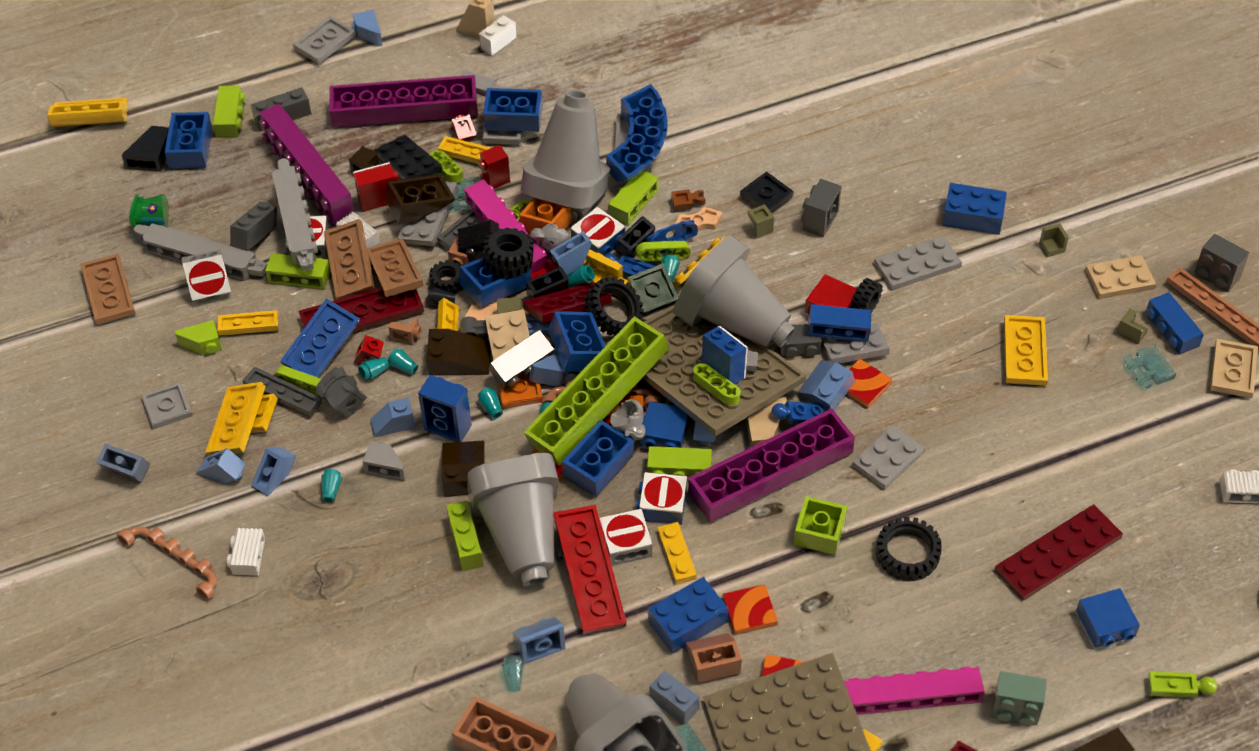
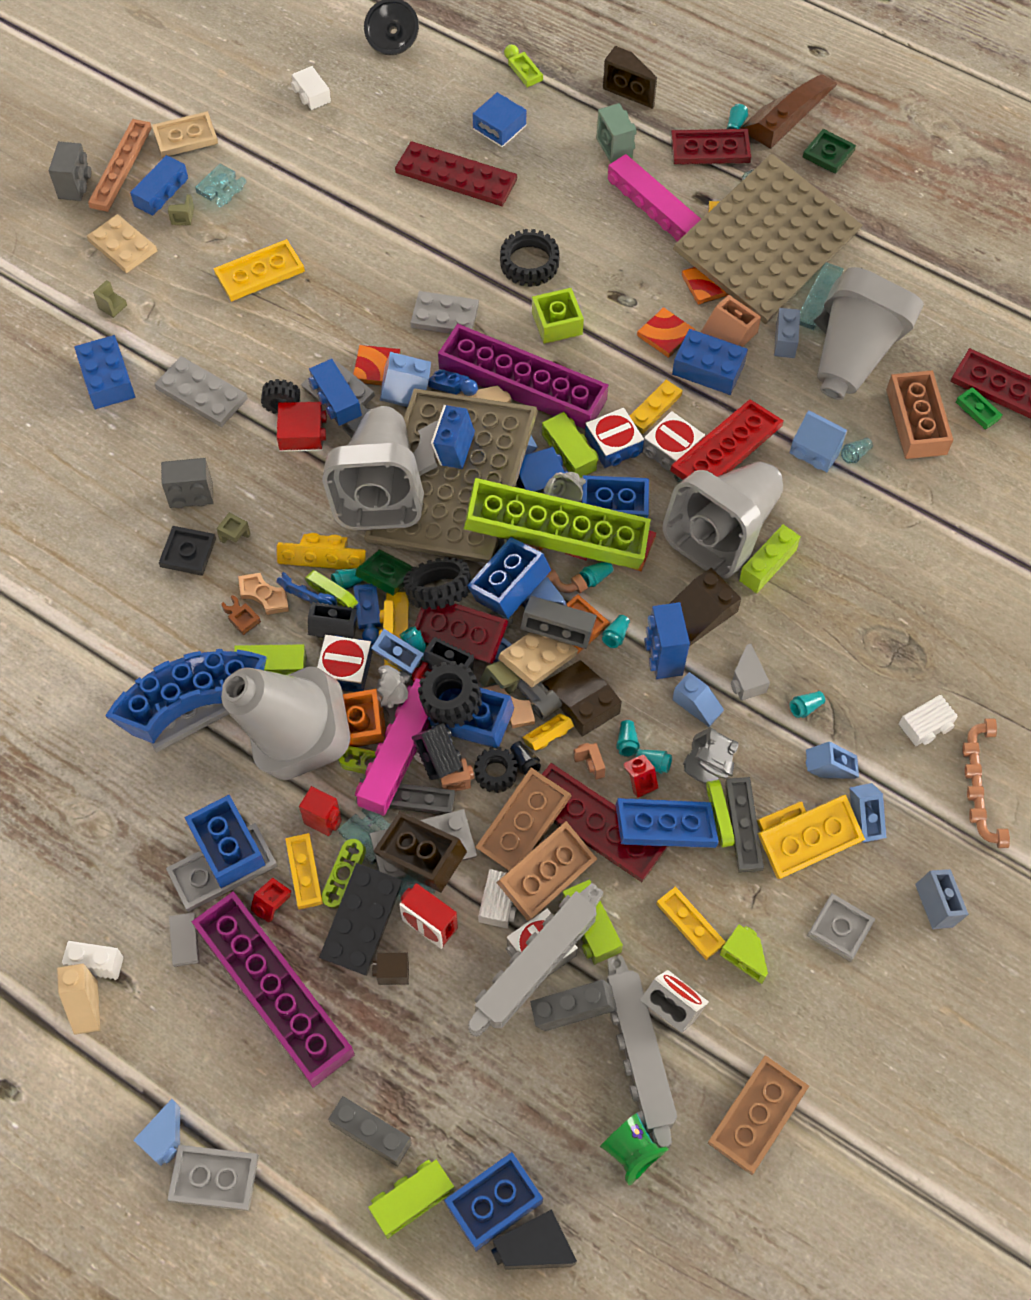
camera: 125 degrees left, 10 degrees up
magenta brick [259,104,354,228] -> none
lime beam [693,363,741,405] -> none

